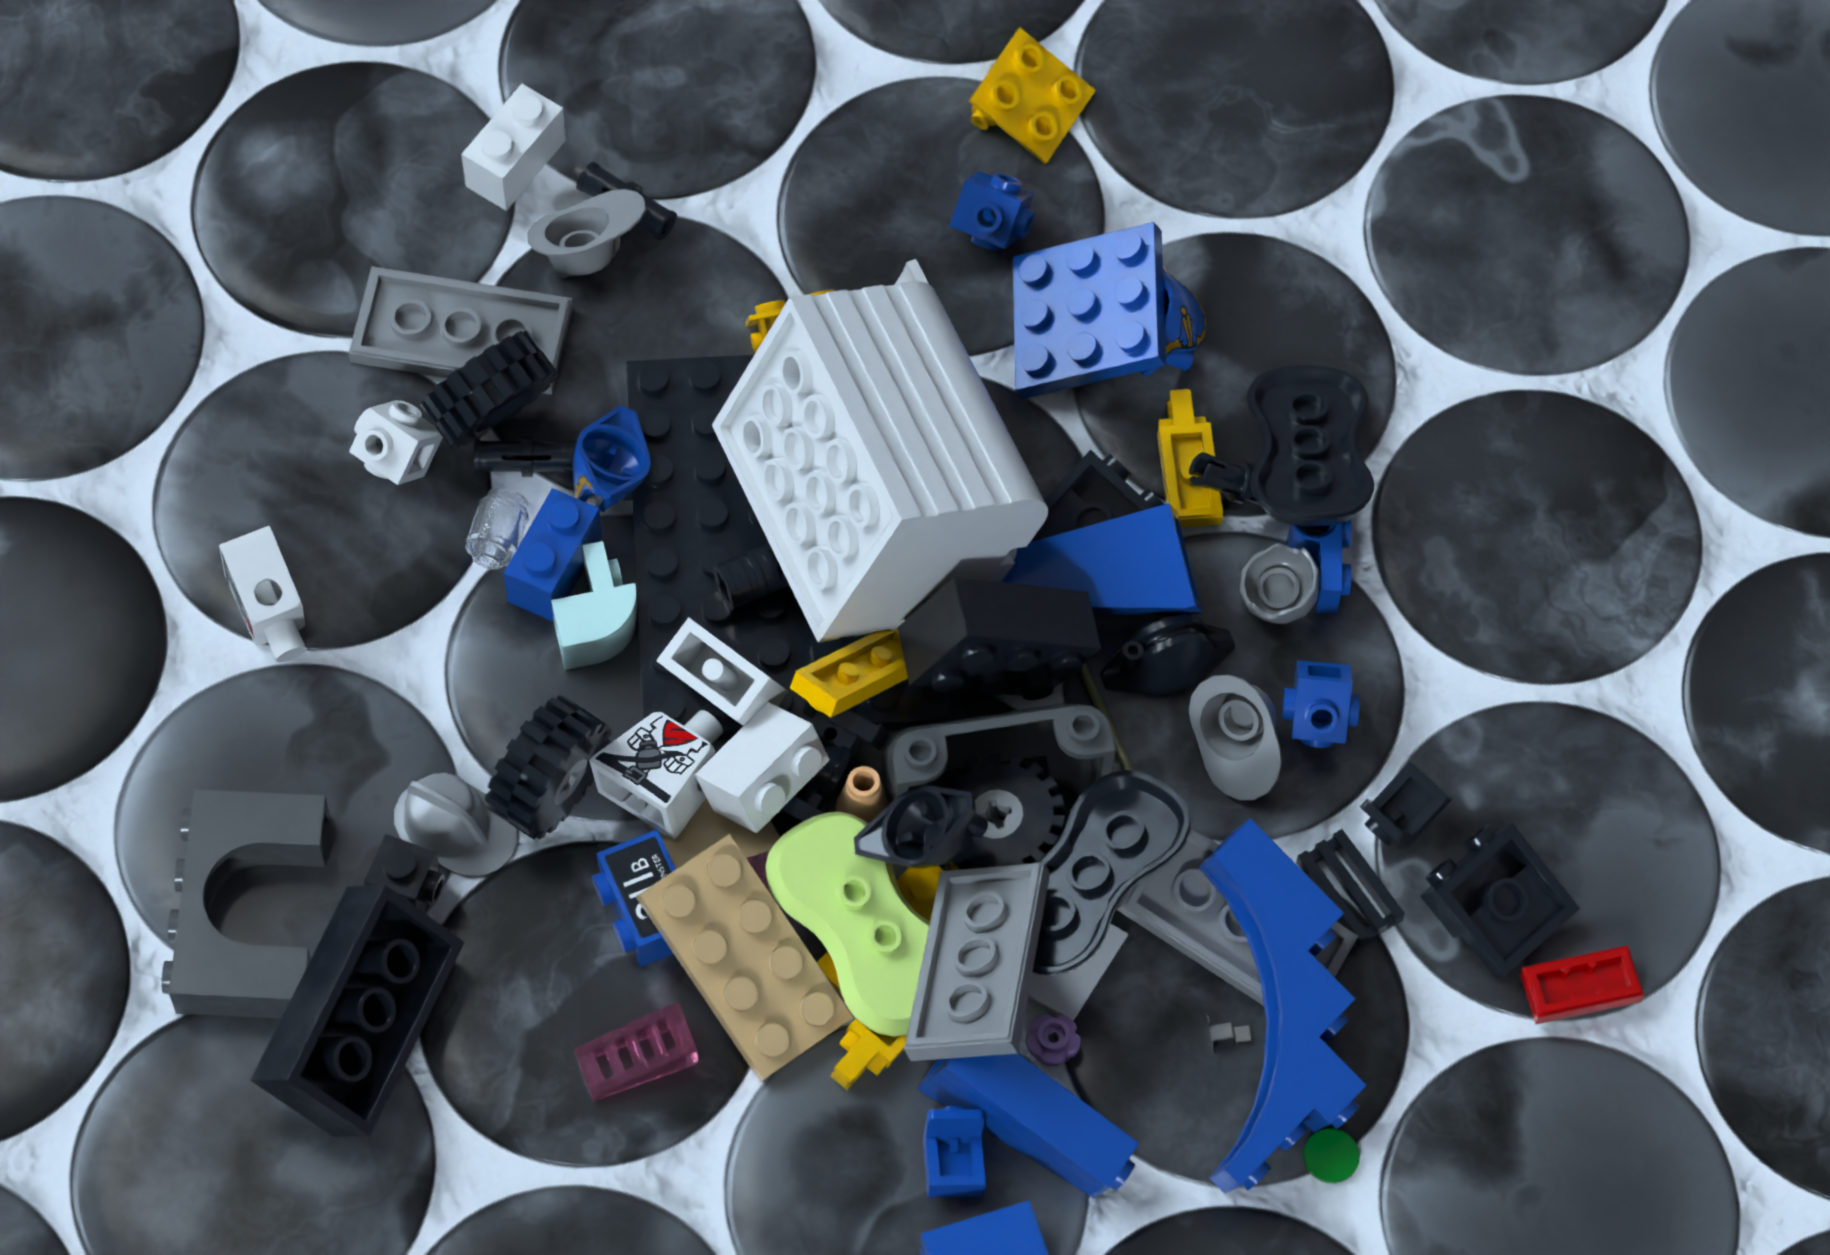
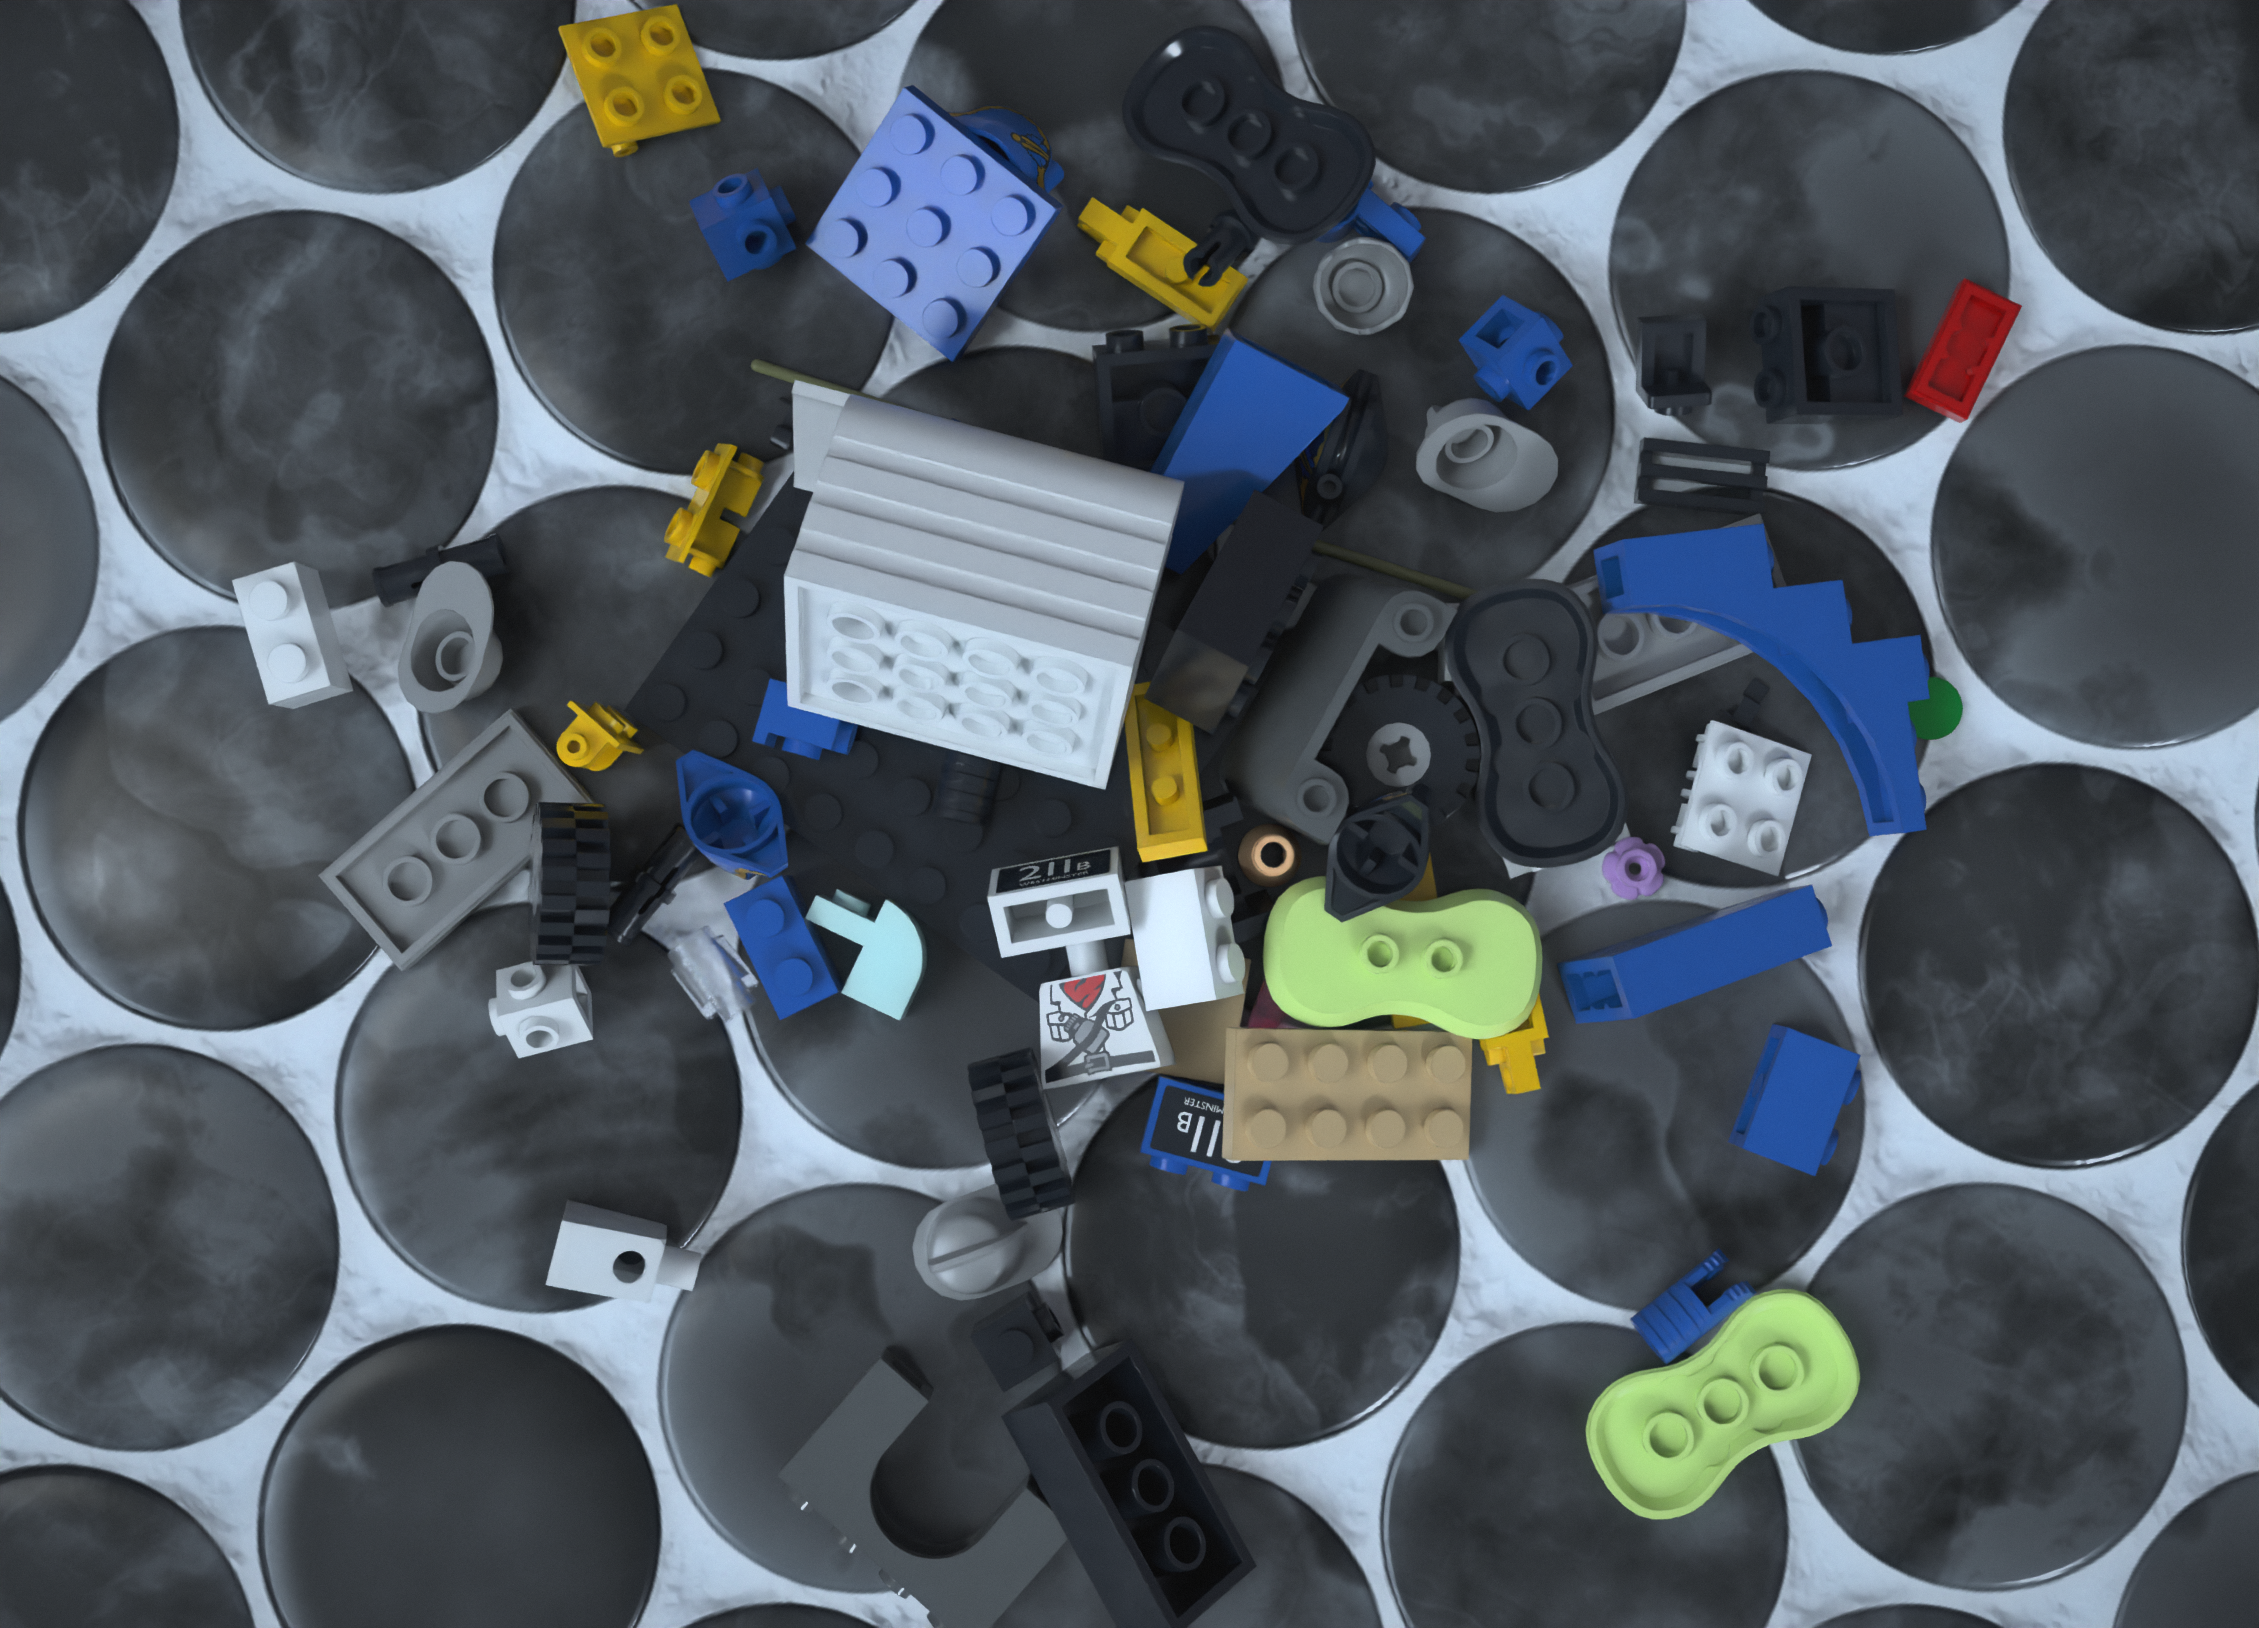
camera: 45 degrees left, 25 degrees up
clear pink slope [574,1002,698,1102] -> none
light grey tile [904,862,1050,1061] -> none
blue bracket [923,1106,986,1198] -> none
none -> yellow hinge [557,700,644,771]
none -> blue brick [752,678,858,760]
none -> white hinge [1670,720,1812,876]

